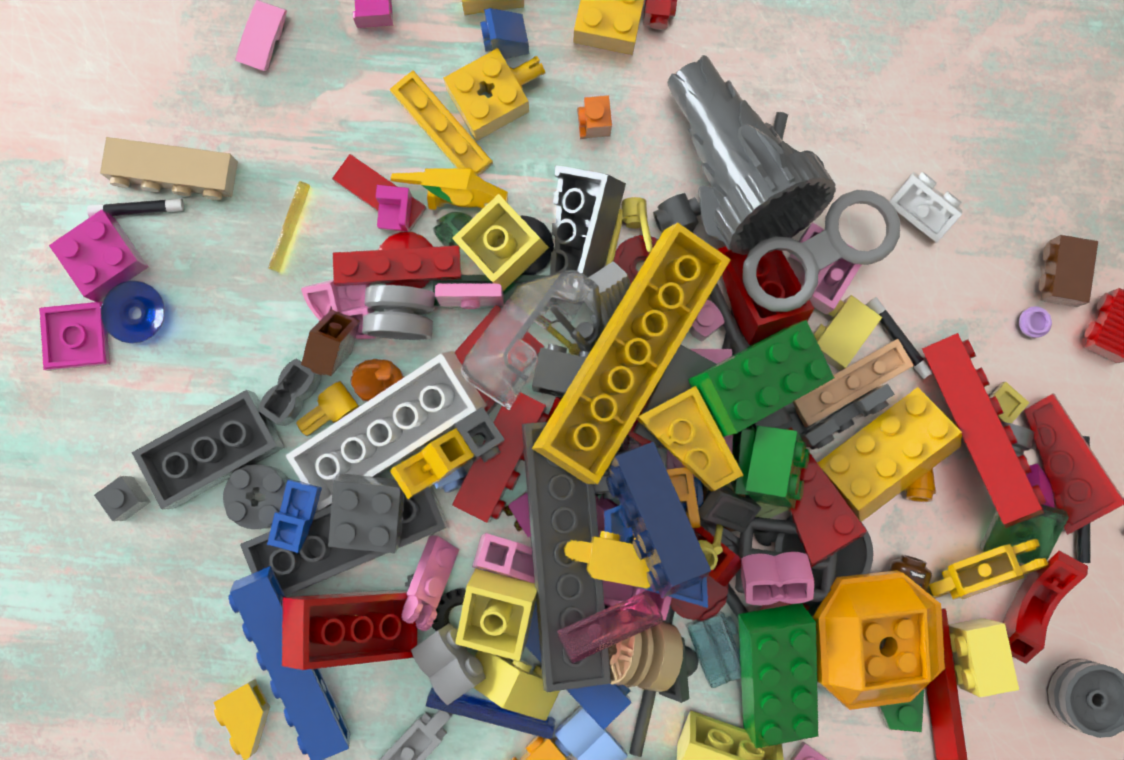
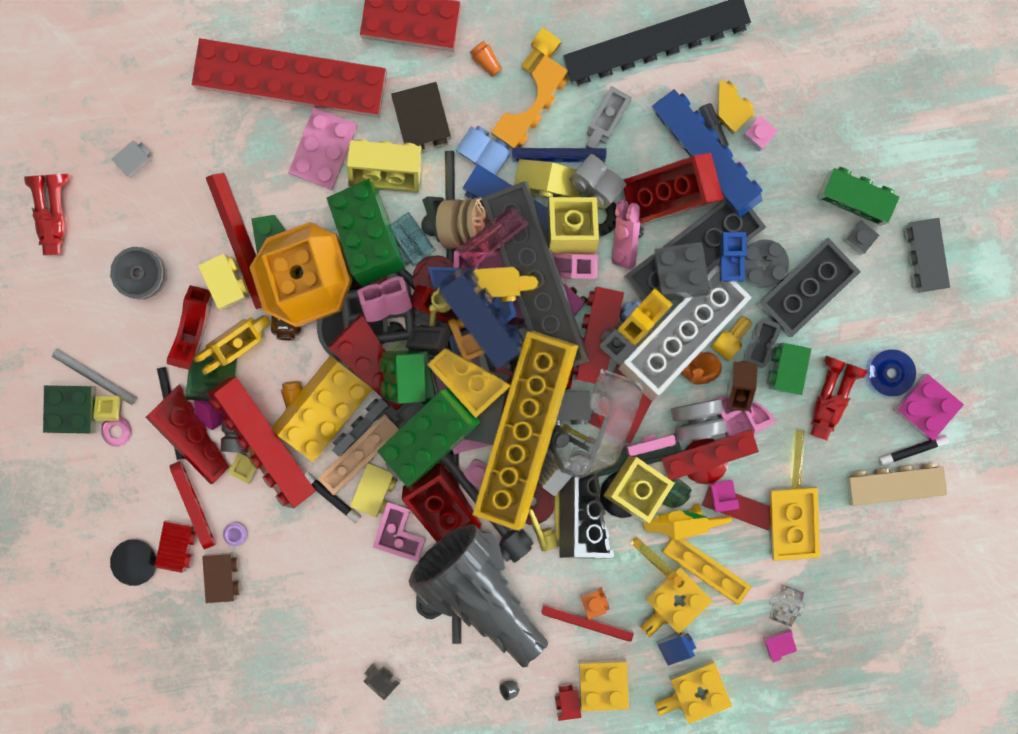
camera: 170 degrees right, 5 degrees up
dark pink tile [39,301,110,371] -> none
bright pink slope [235,0,287,71] -> none
light grey bar [743,190,900,312] -> none
white bracket [889,172,962,243] -> none
none -> red beam [169,461,216,550]
none -> clear smoke brick [363,663,401,700]
none -> dark grey hinge [499,680,520,701]
none -> red tile [541,603,634,642]
none -> clear yellow bar [631,537,685,588]
none -> dark grey axle [699,103,729,147]
none -> bright pink brick [742,116,778,151]
none -> green brick [766,343,812,395]
none -> yellow plate [769,486,820,561]
none -> clear brick [769,584,805,627]
none -> red piece [810,356,868,441]
none -> green brick [817,166,900,226]
none -> dark grey brick [905,218,950,293]

